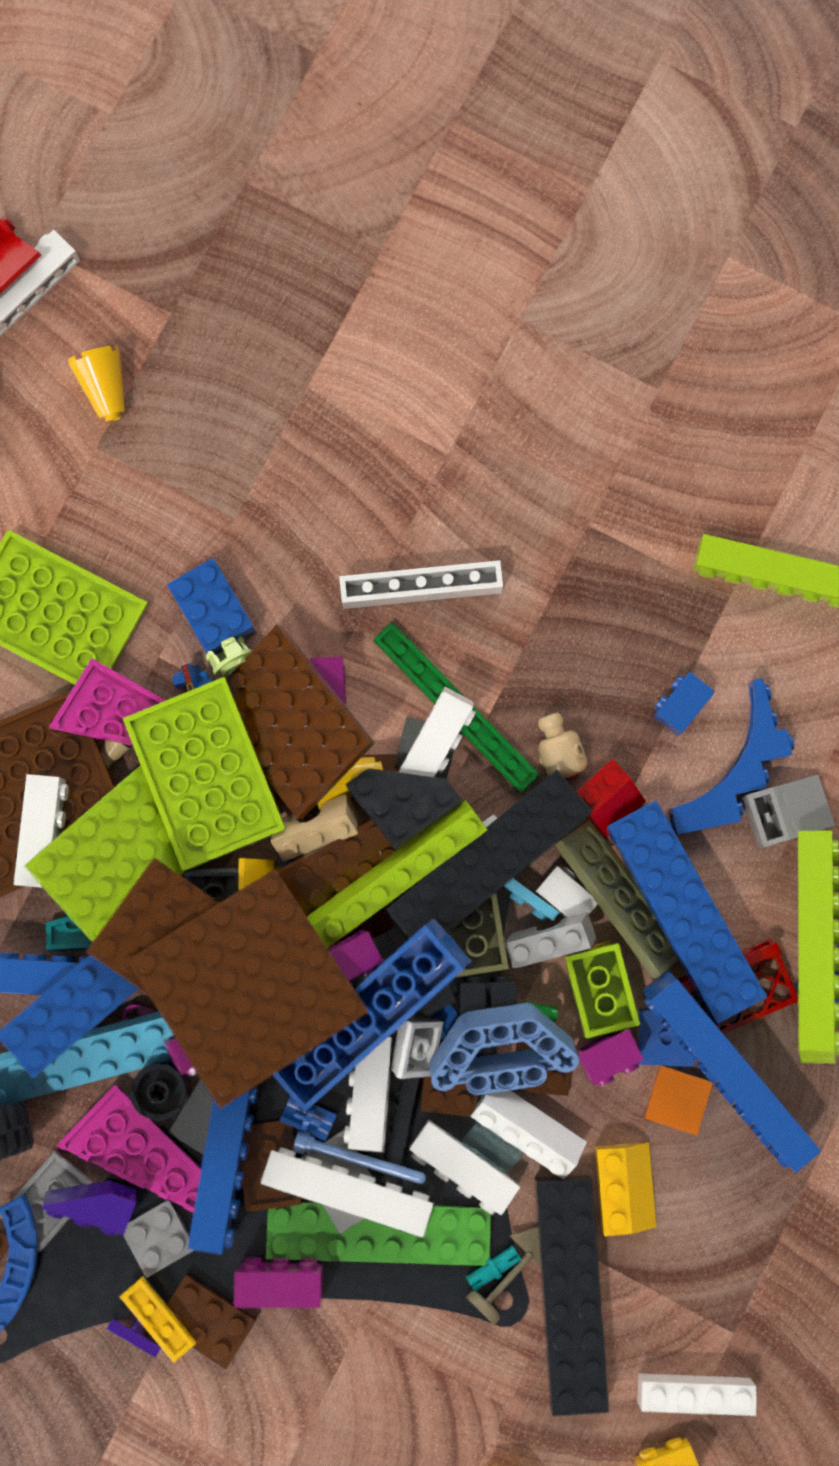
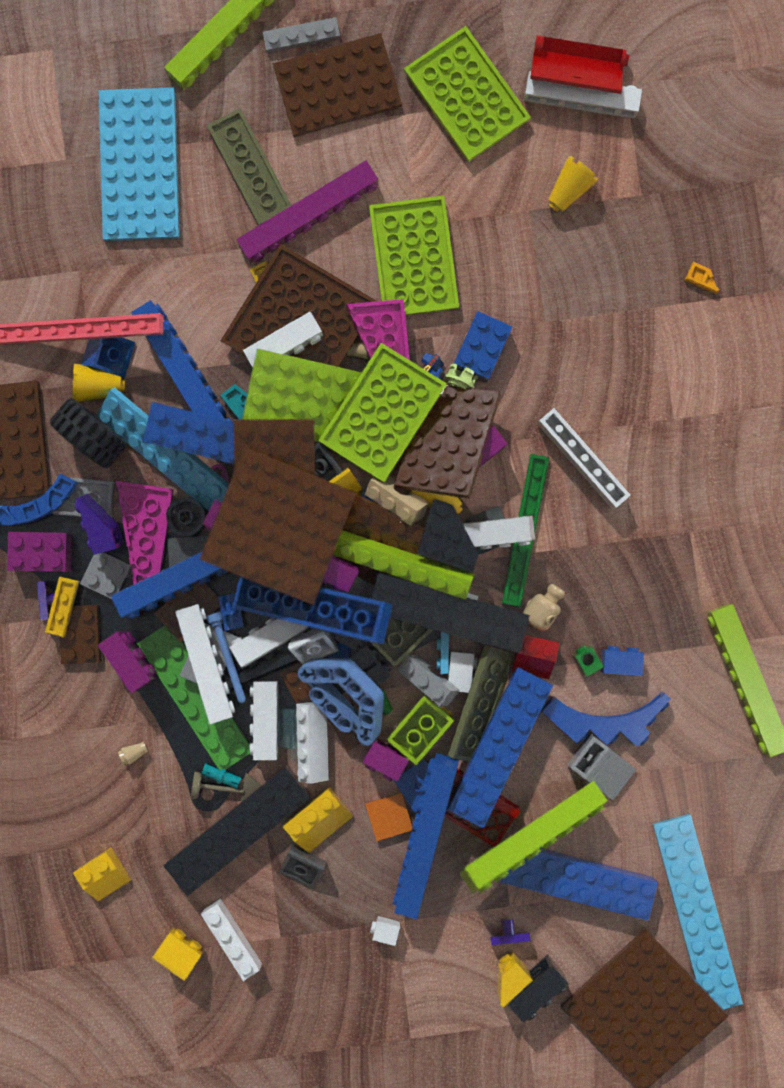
camera: 60 degrees right, 5 degrees up
none -> magenta brick [7,532,72,572]
none -> tan cone [118,741,148,766]
none -> dark grey slope [278,844,326,889]
none -> white brick [370,916,400,946]
none -> green brick [573,645,604,677]
none -> light orange tile [684,262,719,294]

